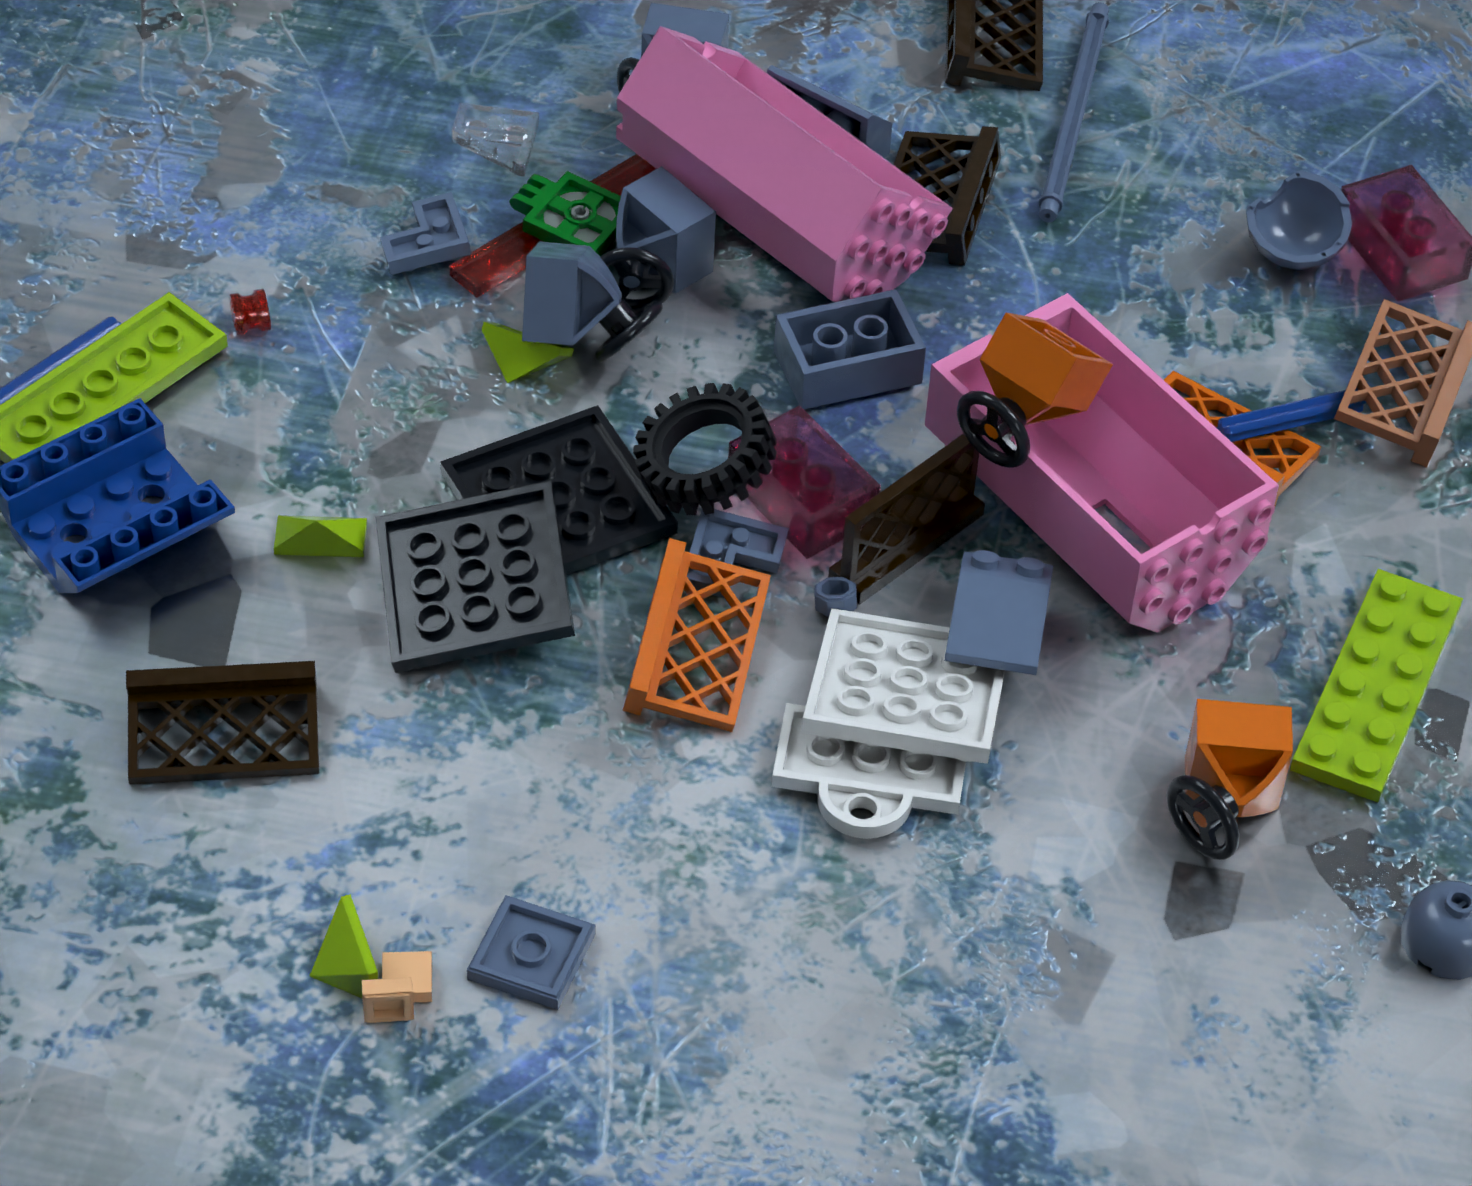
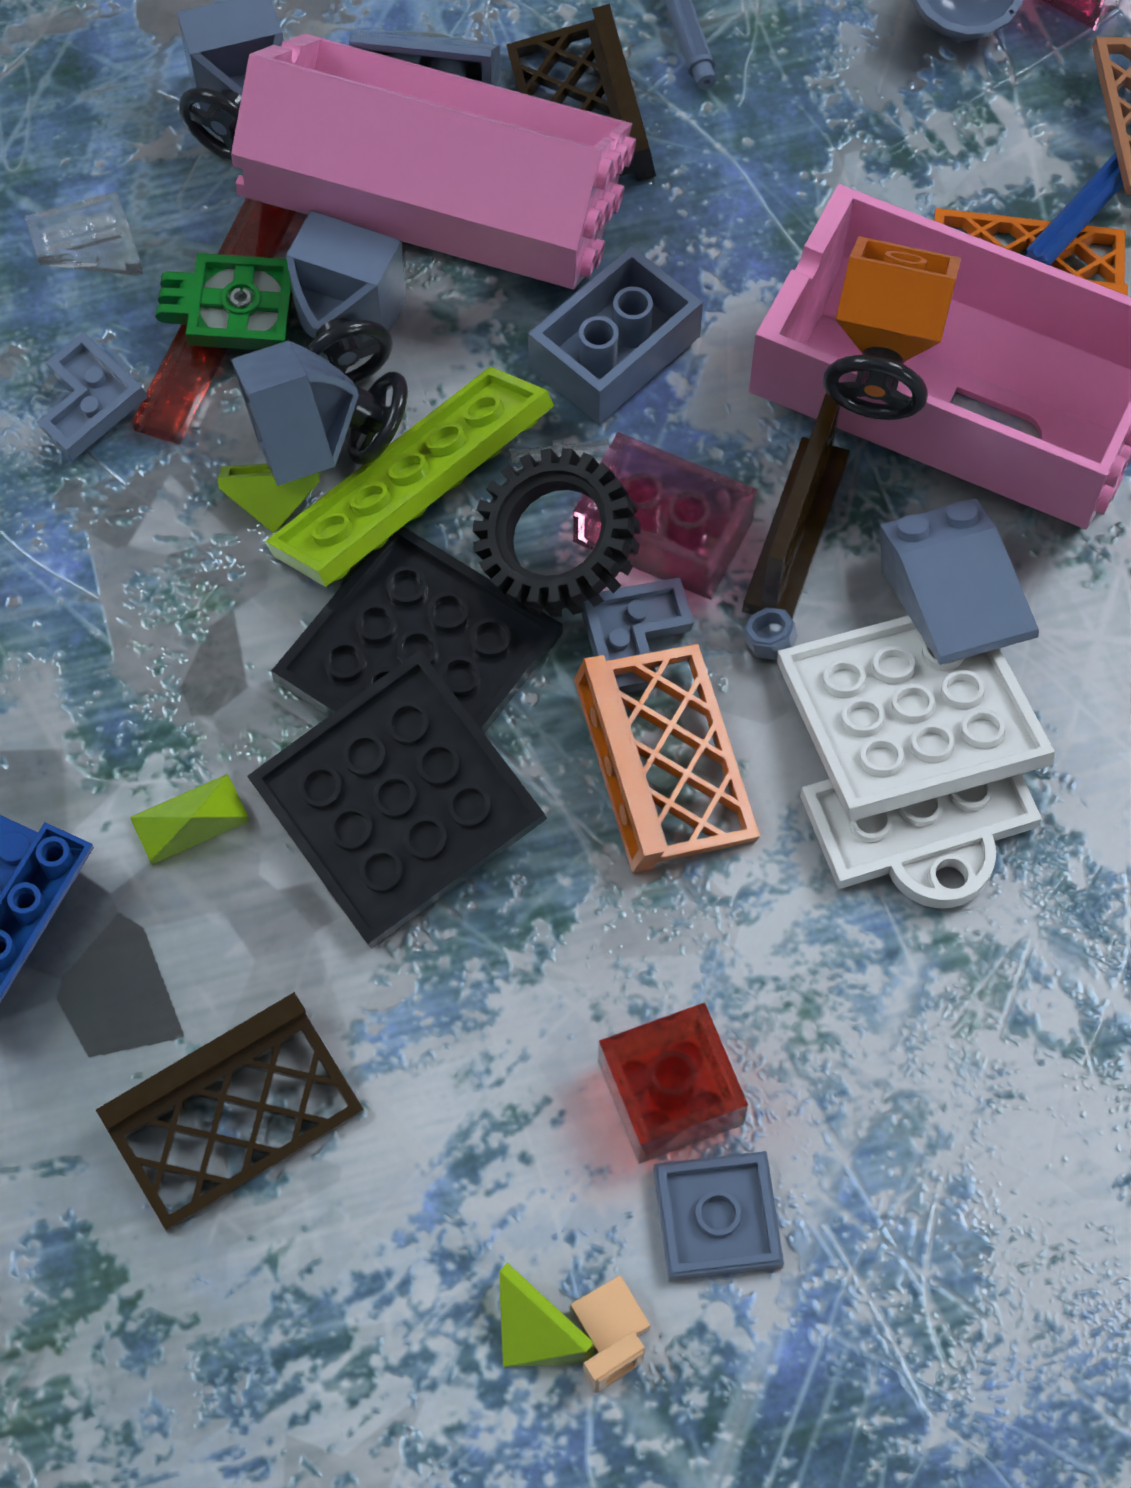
camera: 25 degrees left, 15 degrees up
none -> lime plate [265,366,554,587]
none -> clear red brick [598,1002,748,1164]

